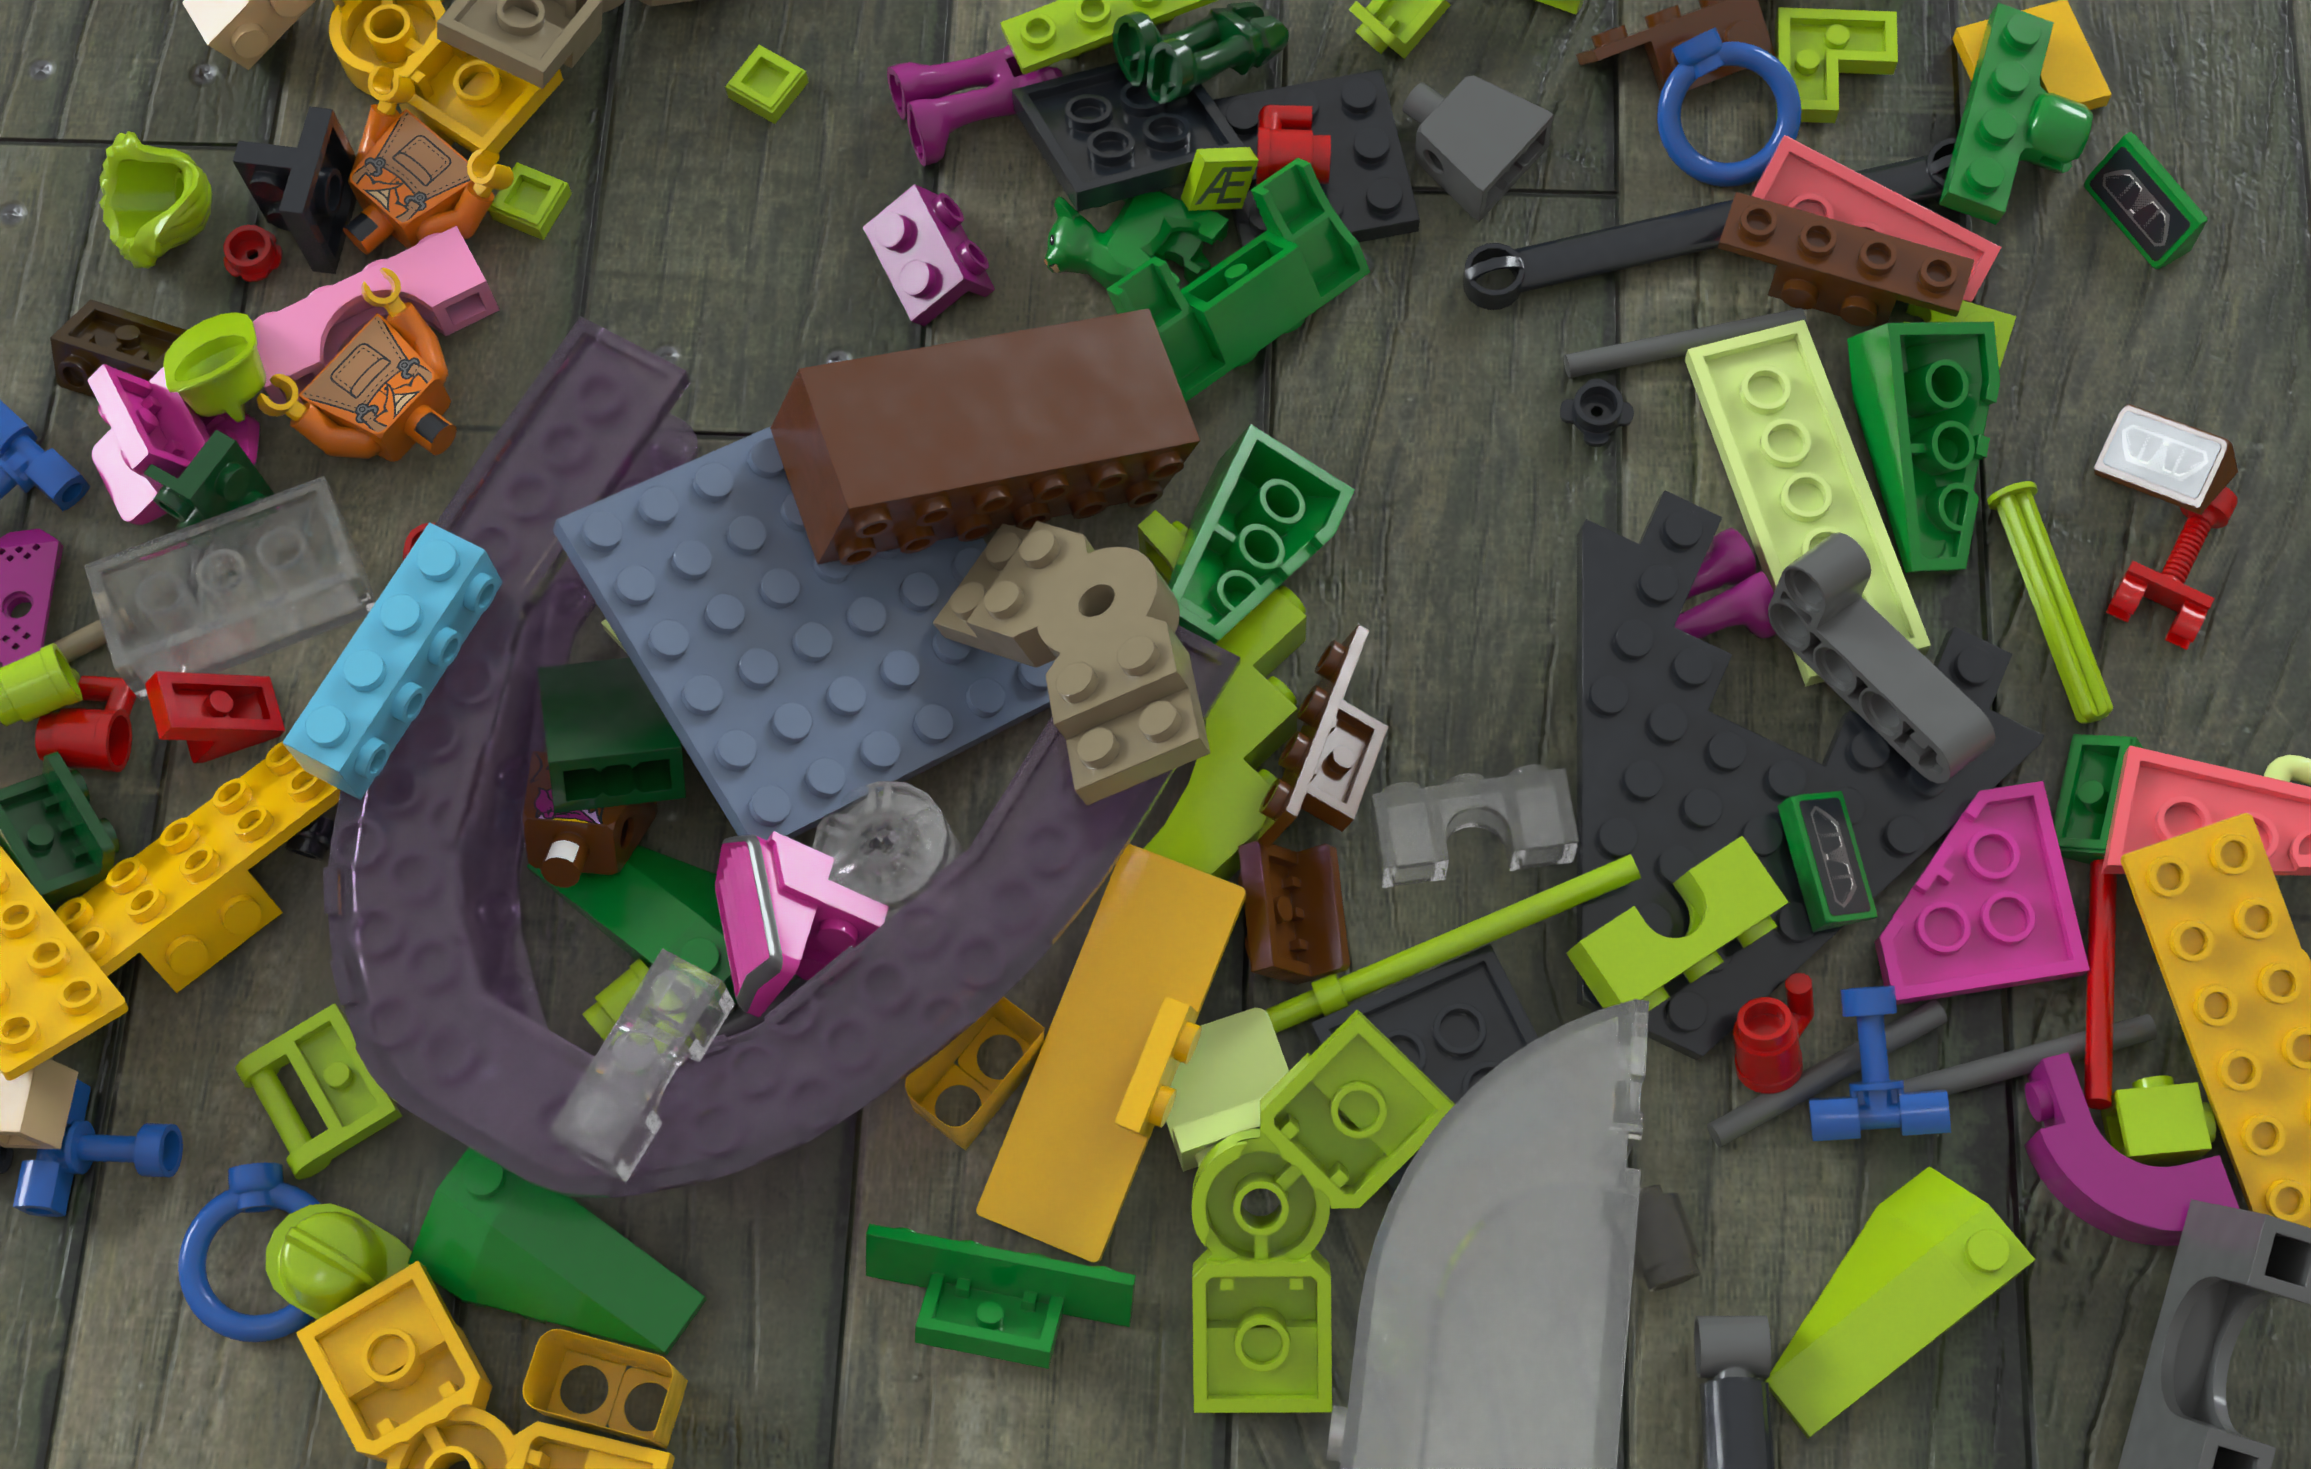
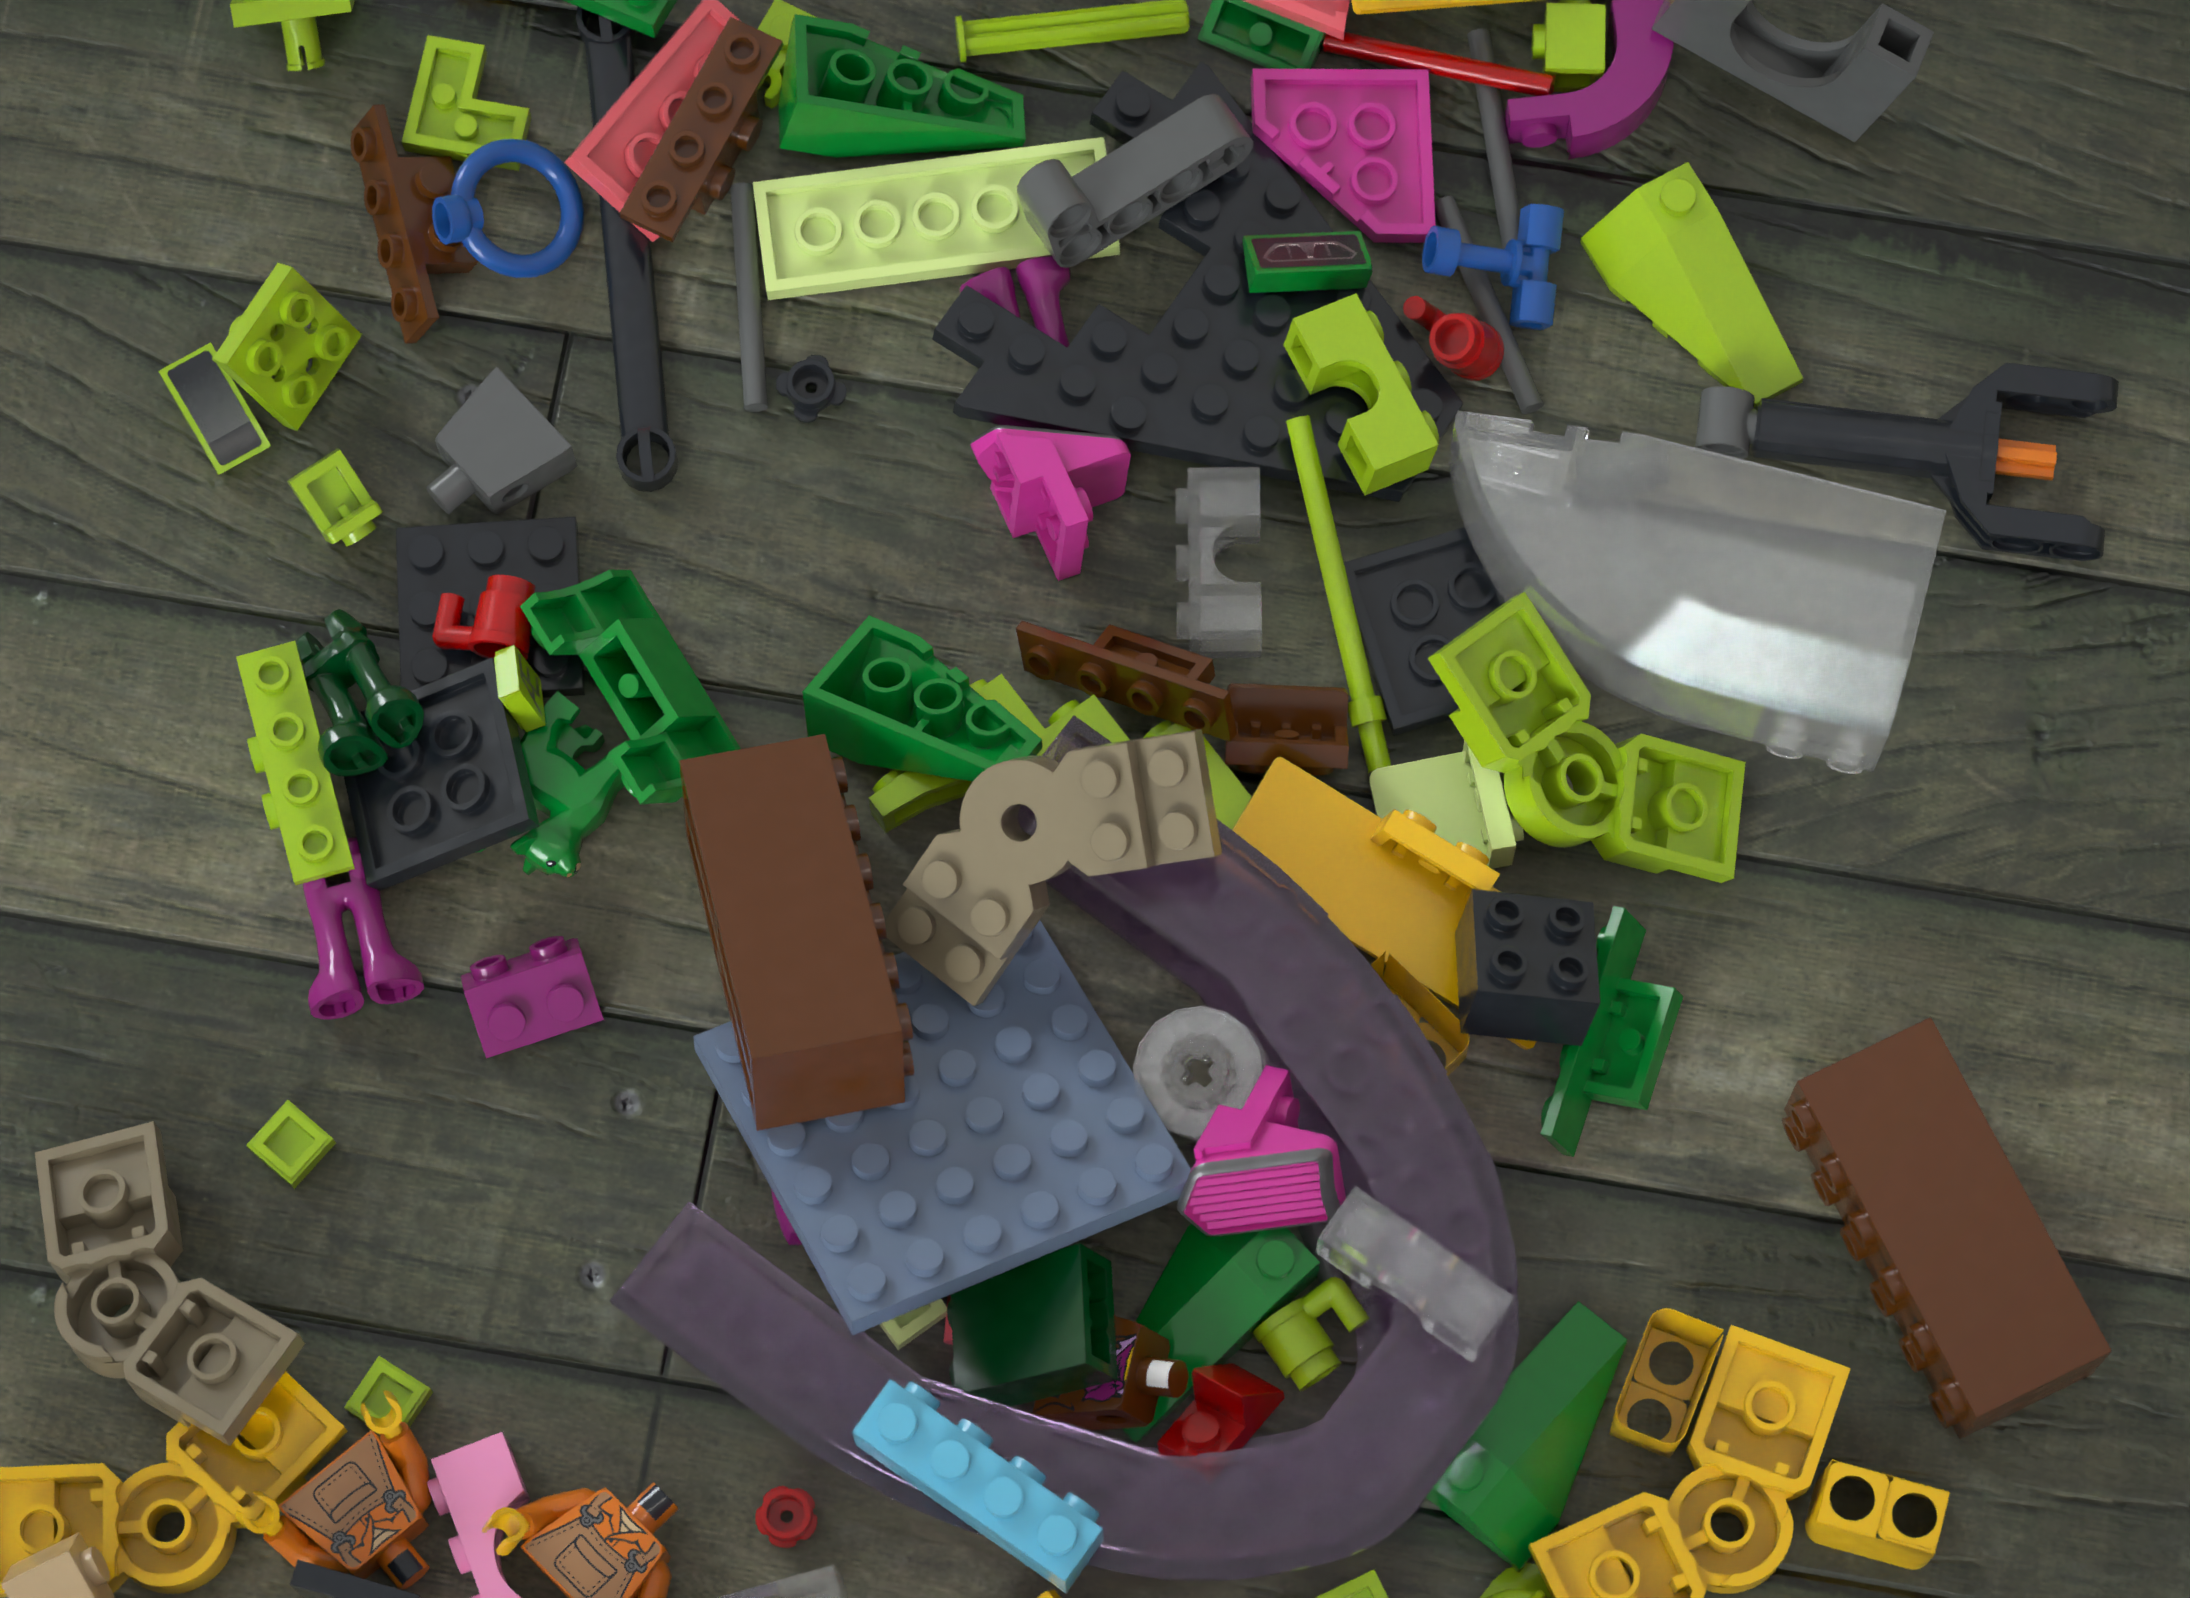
camera: 85 degrees left, 5 degrees up
none -> dark pink piece [970,425,1131,581]
none -> red slope [1158,1363,1284,1485]
none -> black brick [1455,889,1600,1046]

